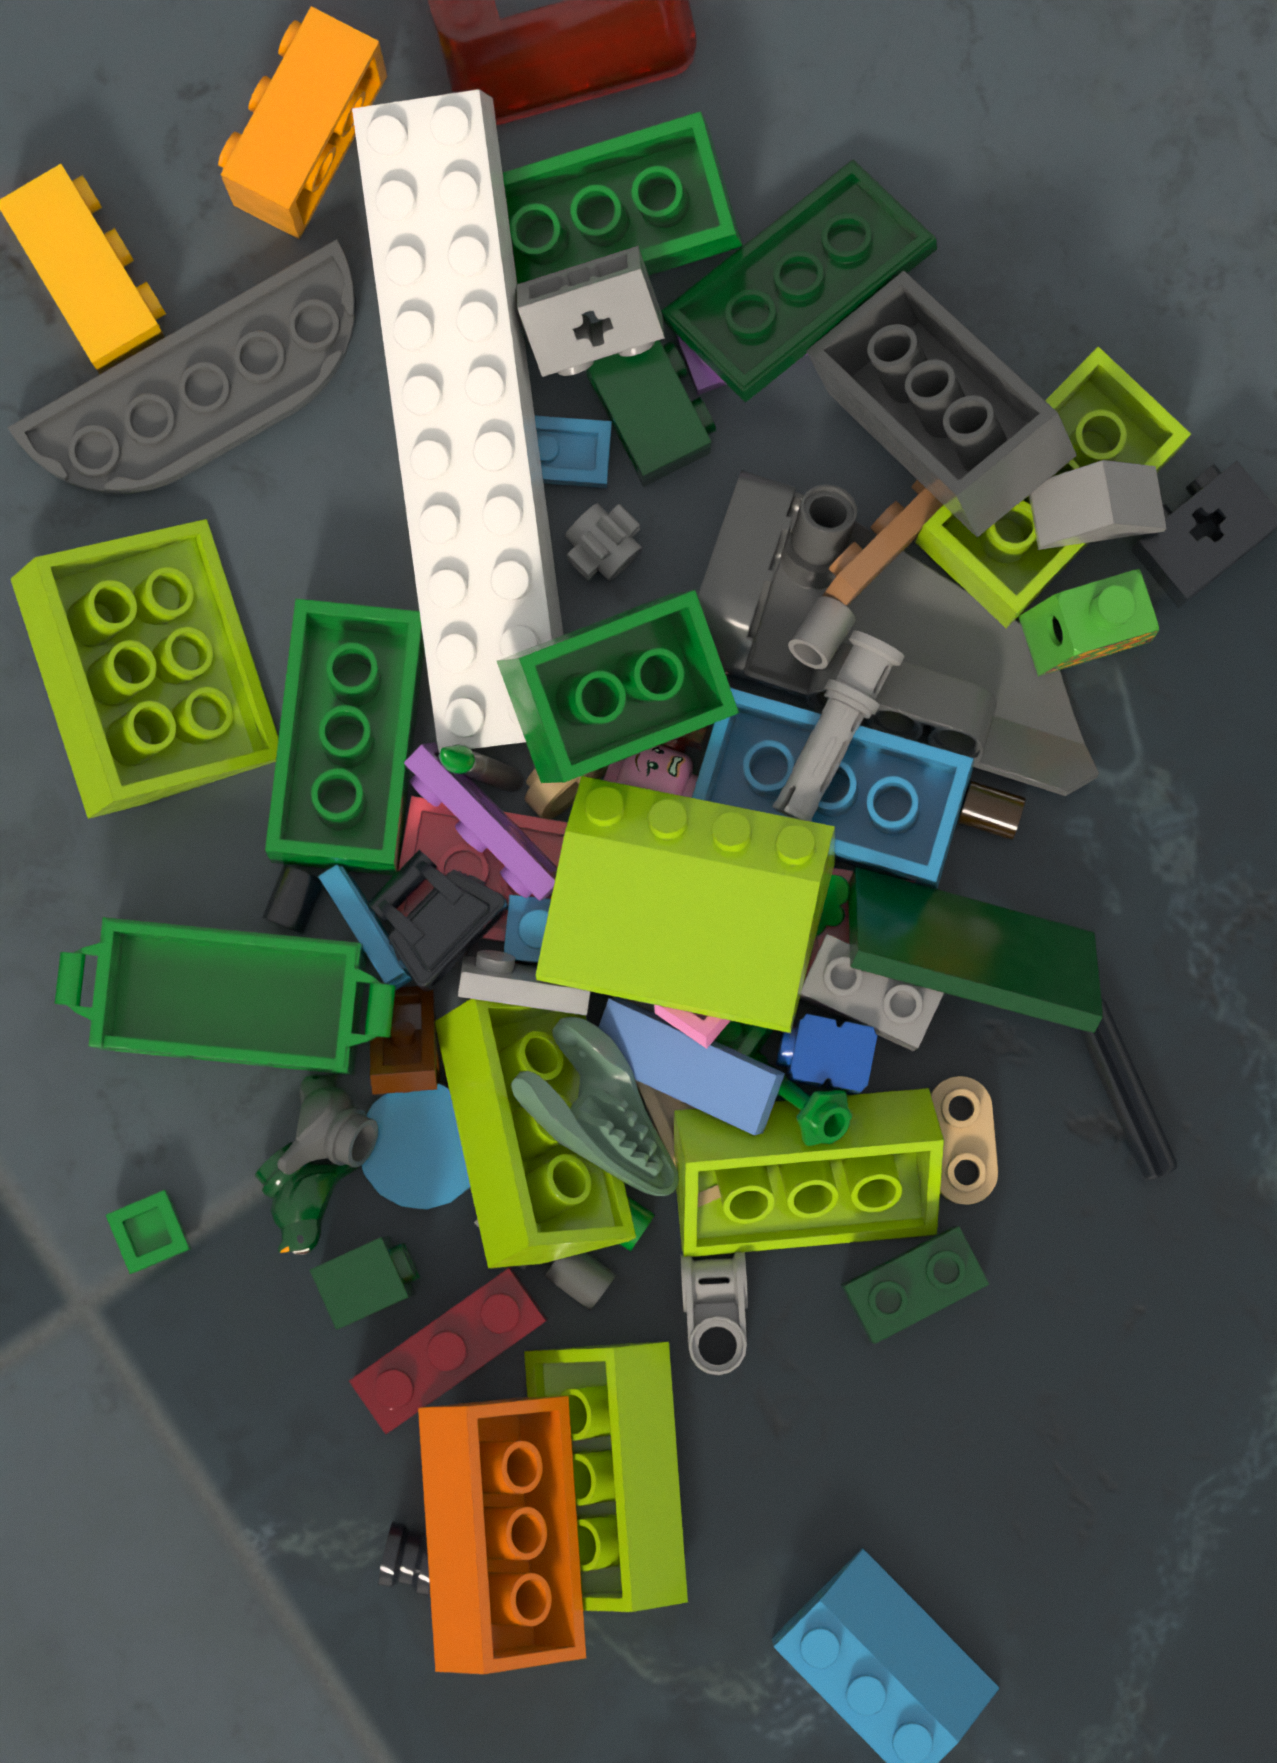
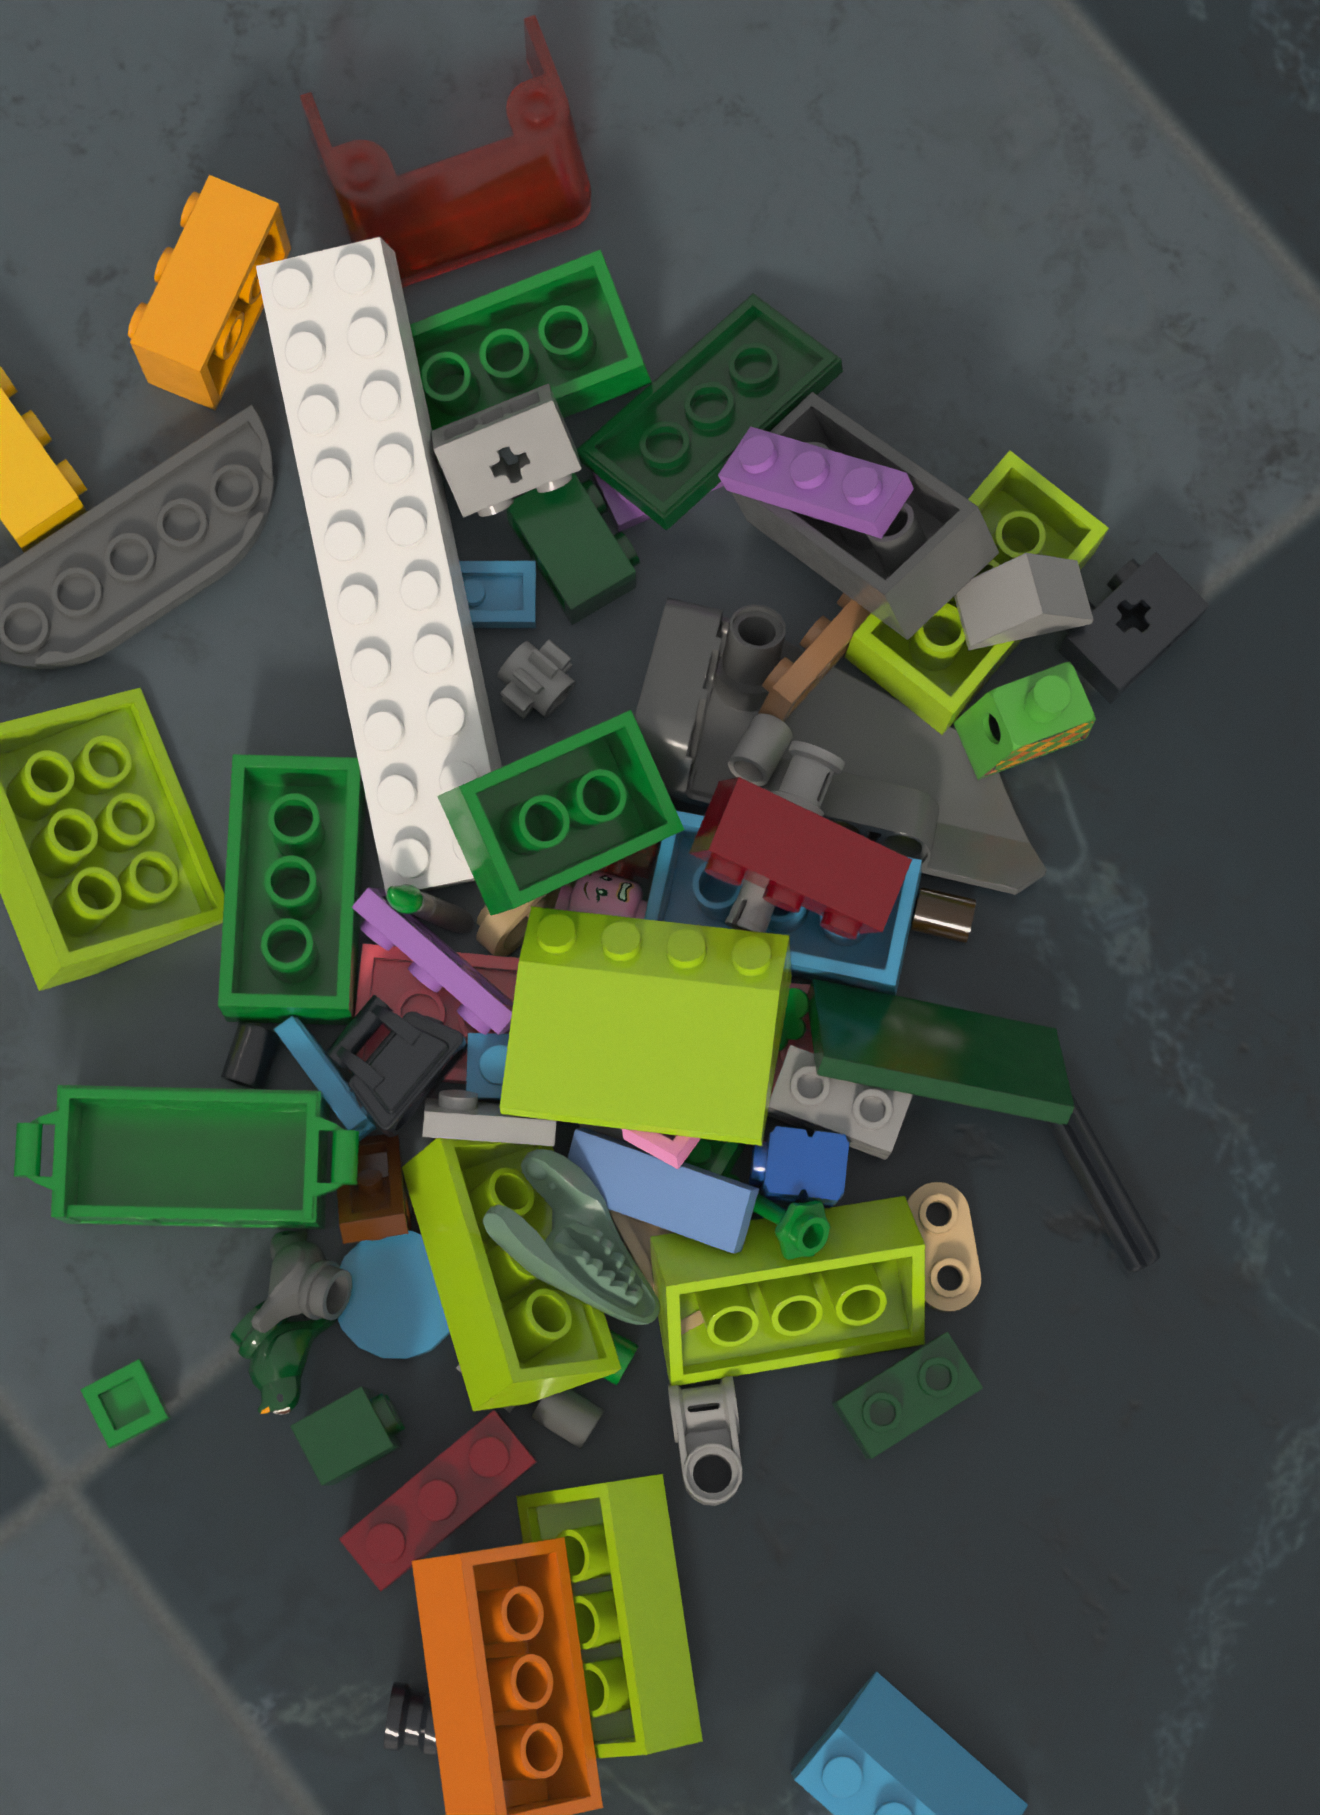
camera: 10 degrees left, 5 degrees down
none -> dark red brick [689,777,912,940]
none -> medium lavender plate [718,427,914,539]

